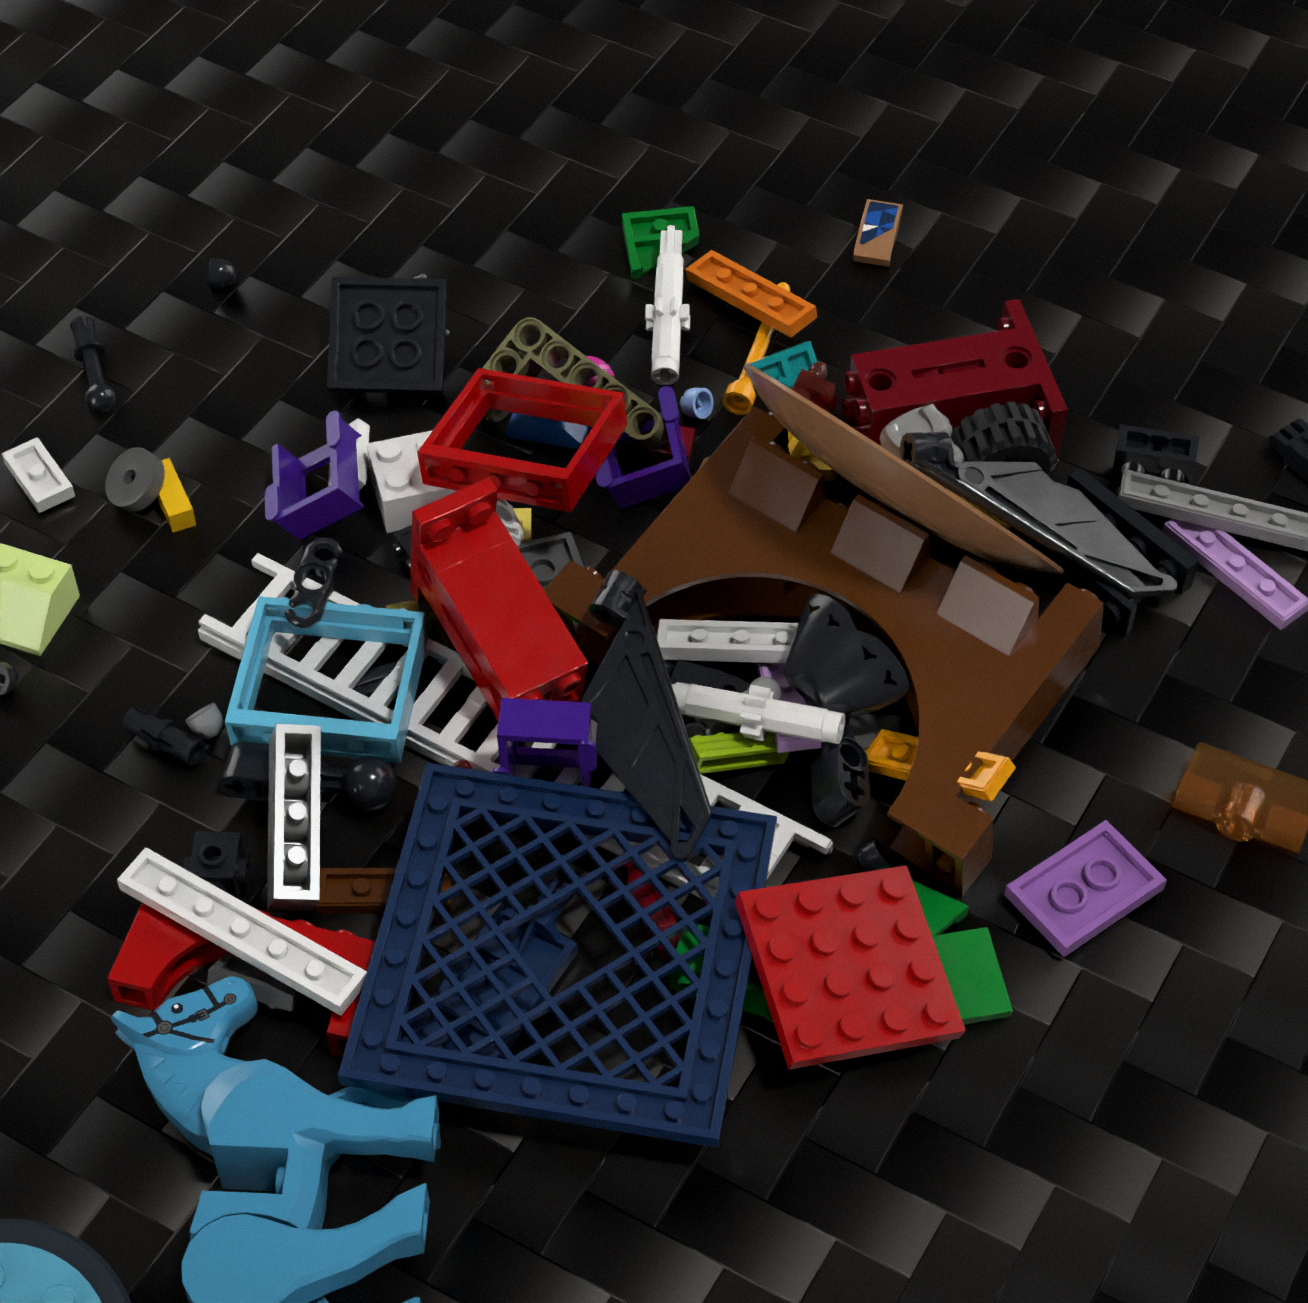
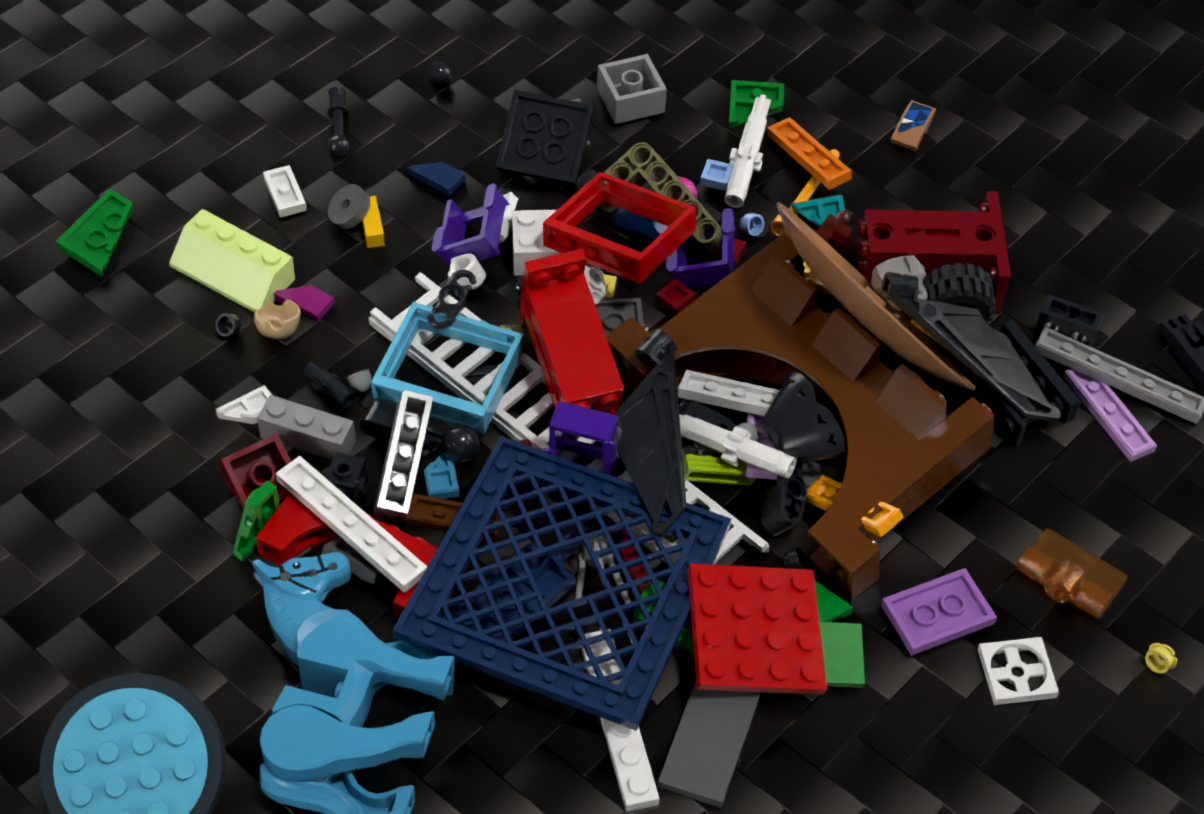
camera: 10 degrees right, 0 degrees up
none -> white tile [216,385,272,424]
none -> dark red slope [217,433,291,509]
none -> green wing [232,480,280,562]
none -> tan hair [254,299,301,339]
none -> light grey brick [257,395,356,460]
none -> magenta tile [274,285,335,322]
none -> dark blue tile [408,162,466,196]
none -> dark azure tile [424,451,459,499]
none -> white plate [448,253,486,290]
none -> light grey plant [575,536,631,604]
none -> white plate [579,629,659,812]
none -> light grey brick [597,54,667,124]
none -> dark red plate [655,279,696,315]
none -> dark grey tile [657,681,761,808]
none -> light blue plate [700,159,733,191]
none -> white piece [978,637,1059,705]

